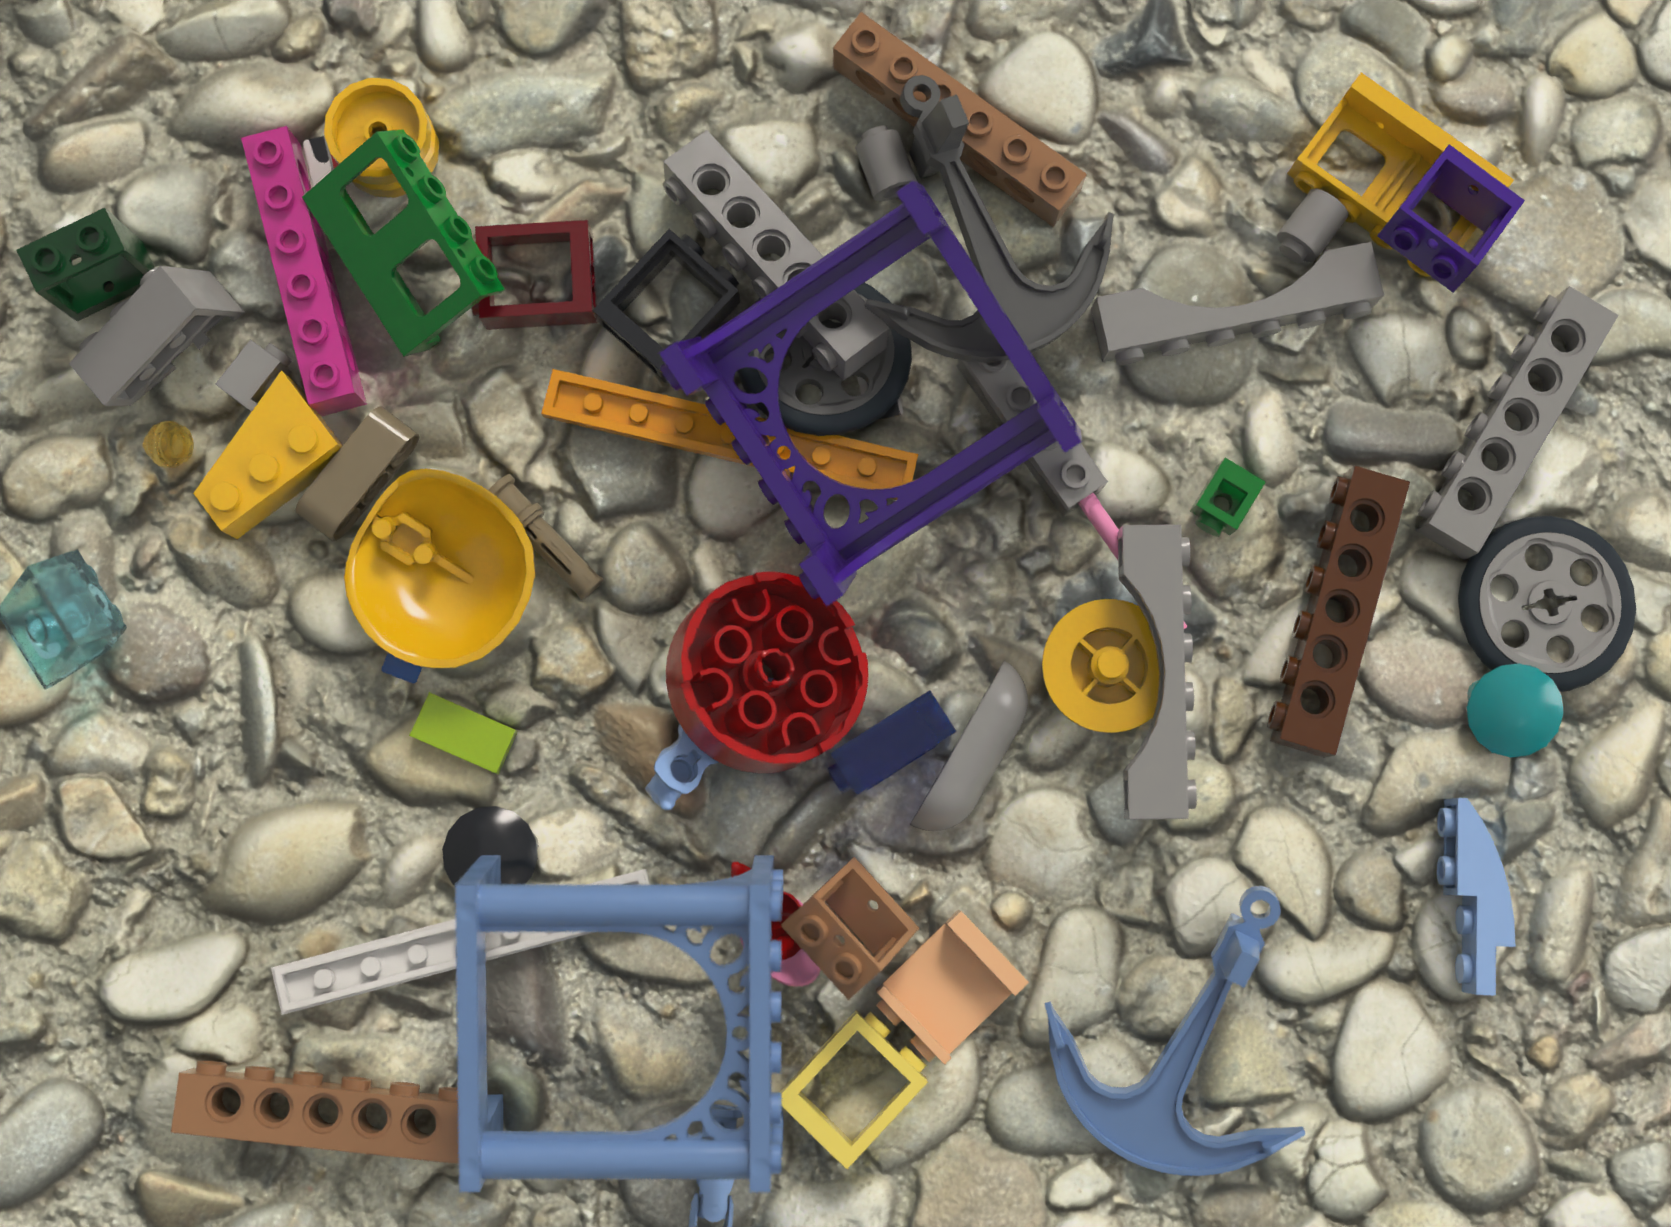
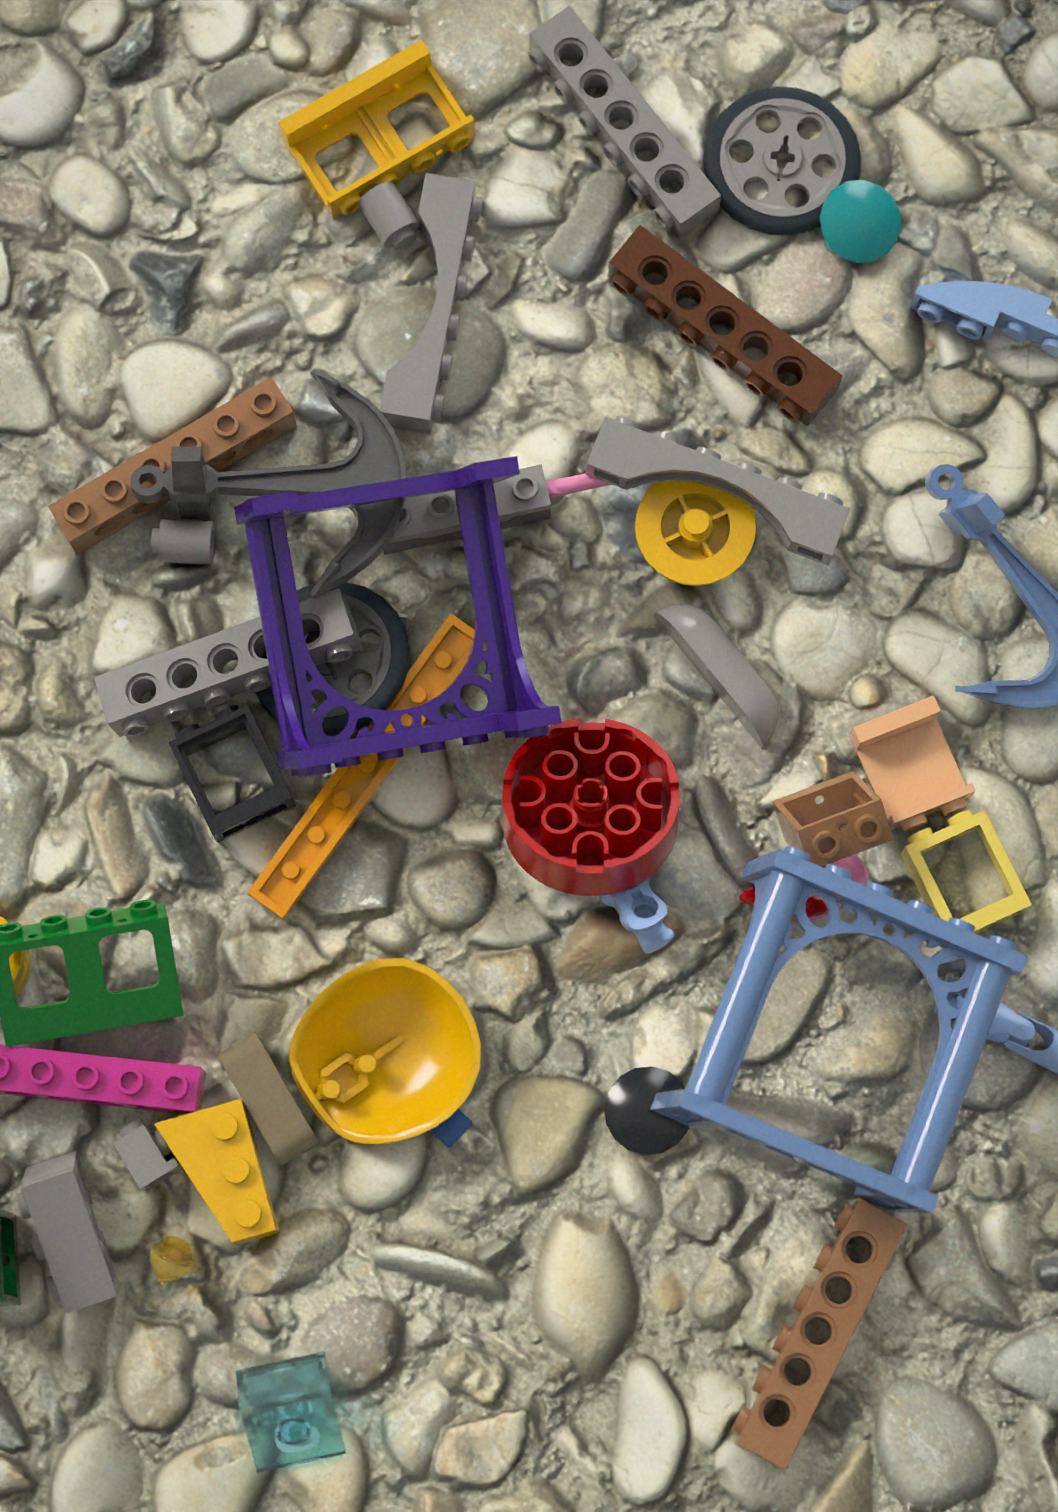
camera: 65 degrees left, 5 degrees down
white tile [271,869,650,1015] -> none
lime tile [409,692,518,774] -> none
dark red window [471,220,597,330] -> none
dark tan pin [488,474,604,600] -> none
clear blue window [827,690,957,798] -> none
green brick [1190,457,1266,537] -> none
dark purple window [1377,144,1525,293] -> none

